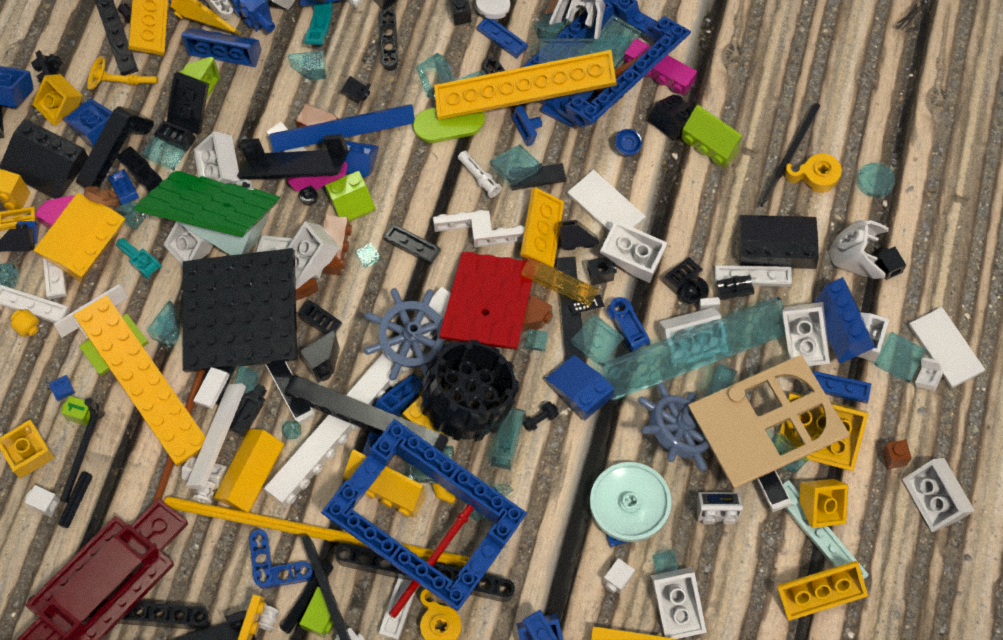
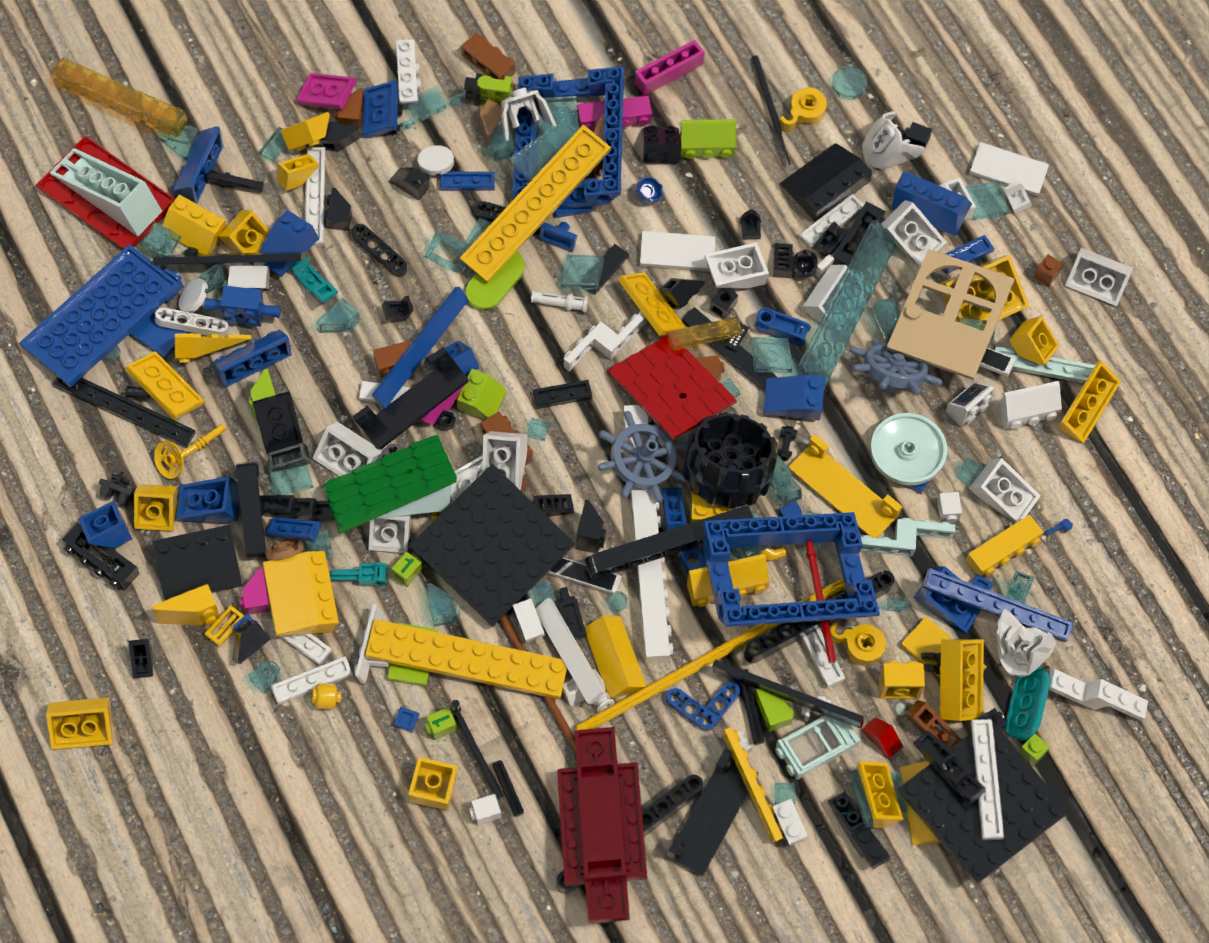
camera: 50 degrees left, 0 degrees up
none -> lime brick [392,552,422,587]
none -> dark pink brick [634,40,705,96]
none -> black tile [739,209,761,240]
none -> blue tile [779,501,802,516]
none -> yellow bracket [788,434,903,538]
none -> black brick [833,201,886,272]
none -> light aqua bracket [860,518,955,557]
none -> clear light blue slope [887,597,910,612]
none -> white slope [998,381,1062,429]

